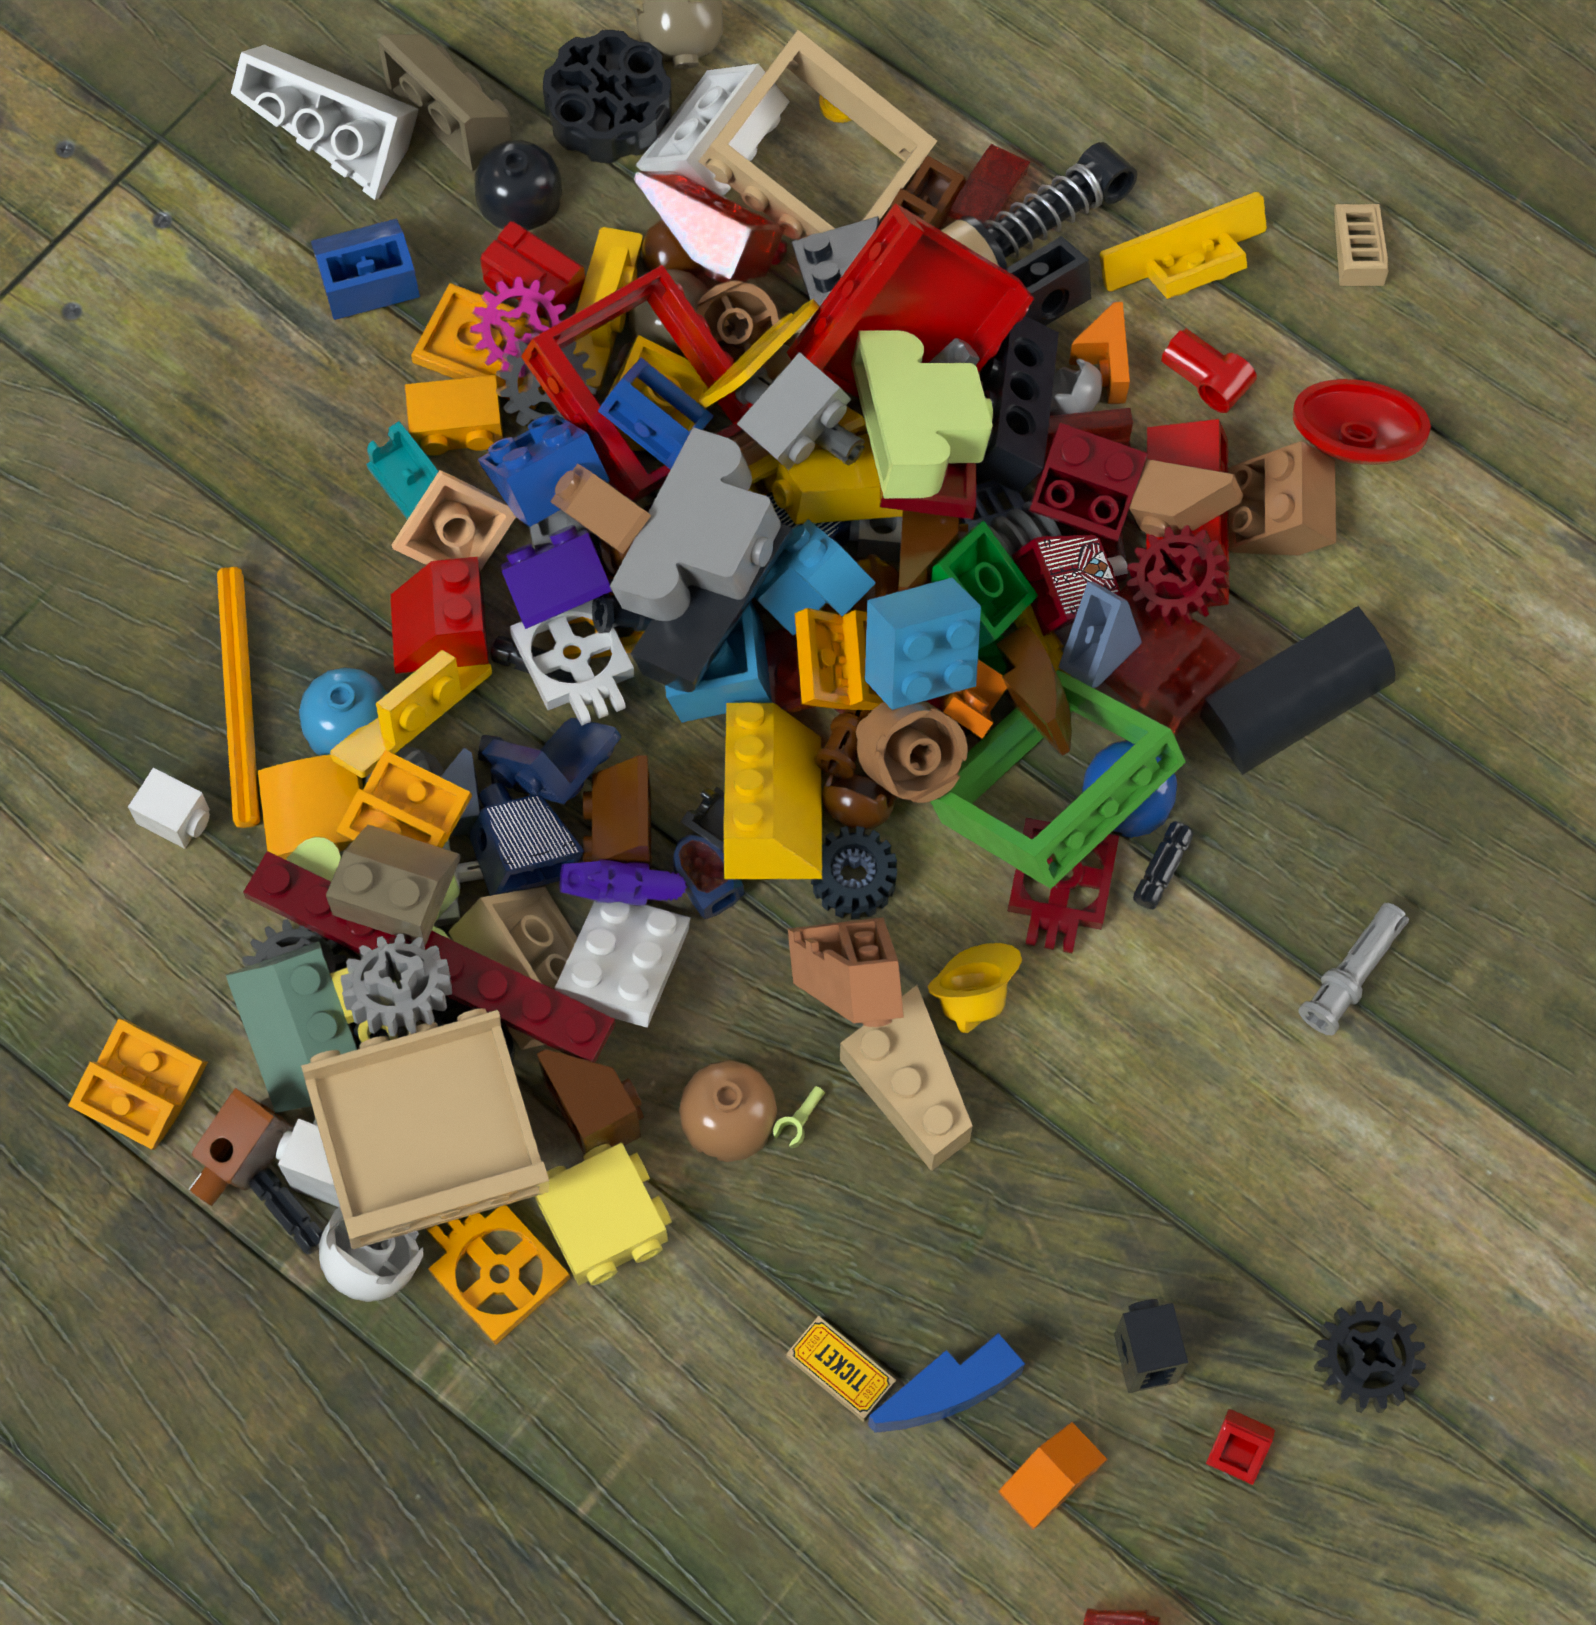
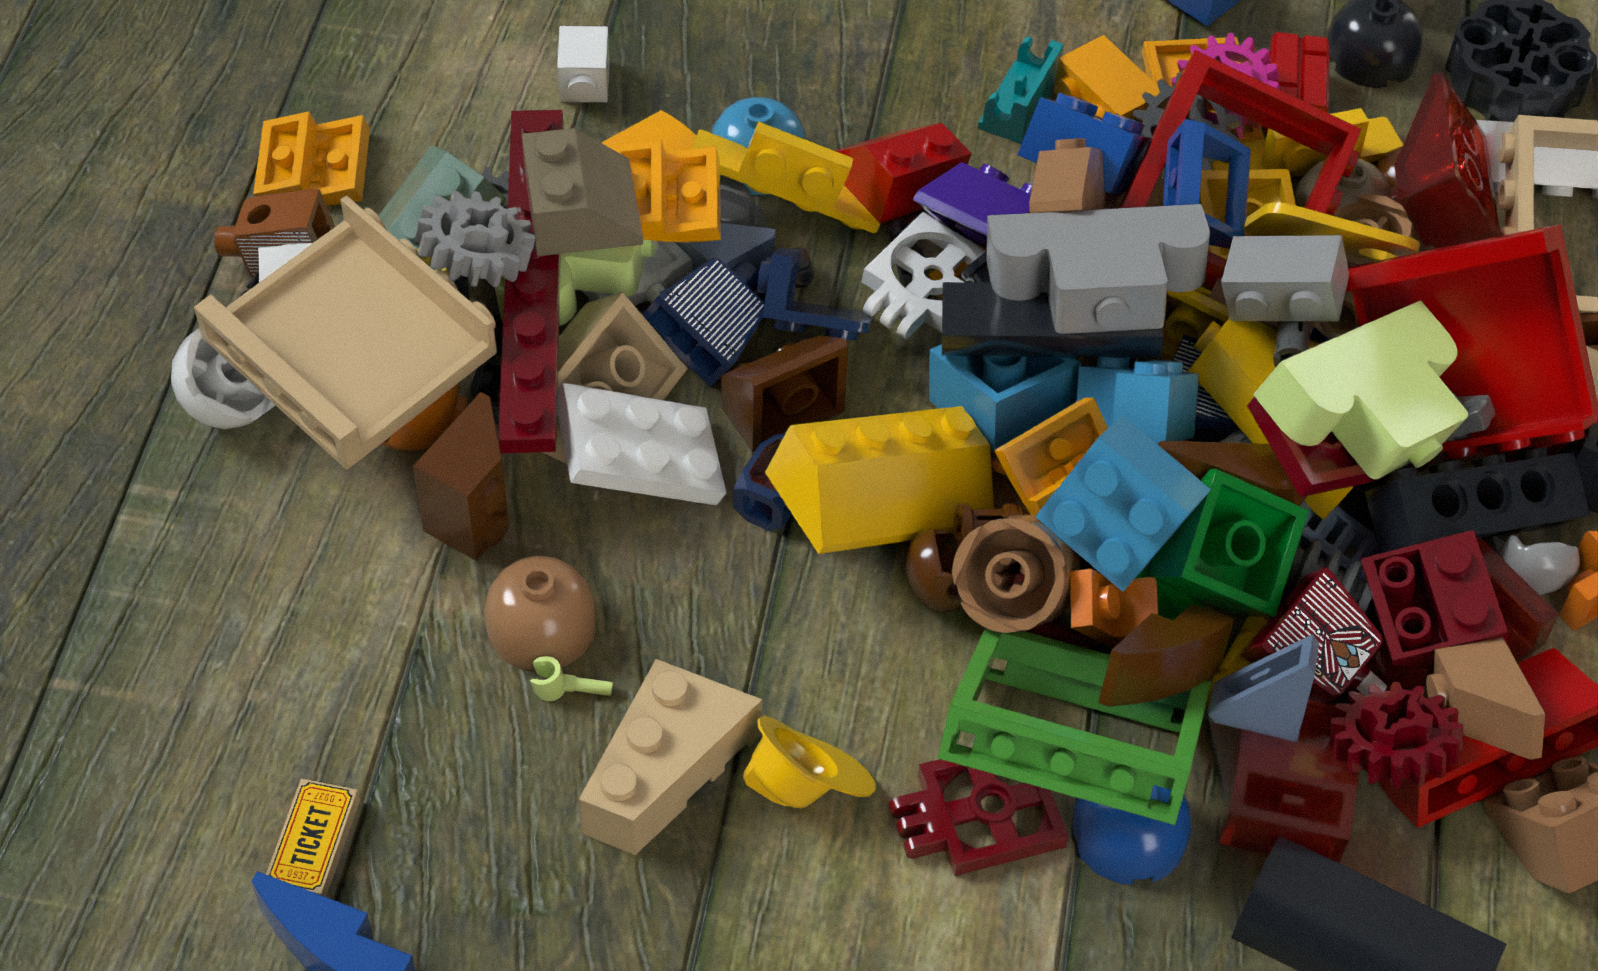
camera: 60 degrees right, 15 degrees down
light orange axle [217,566,260,828] -> none
light nougat slope [392,470,516,571] -> none
light orange piece [426,1205,571,1345] -> none
light yellow brick [535,1142,672,1286] -> none
dark purple hinge [560,859,687,906] -> none
nougat wedge [788,917,904,1027] -> none
black bush [811,826,897,920] -> none
black axle [1133,821,1194,910] -> none

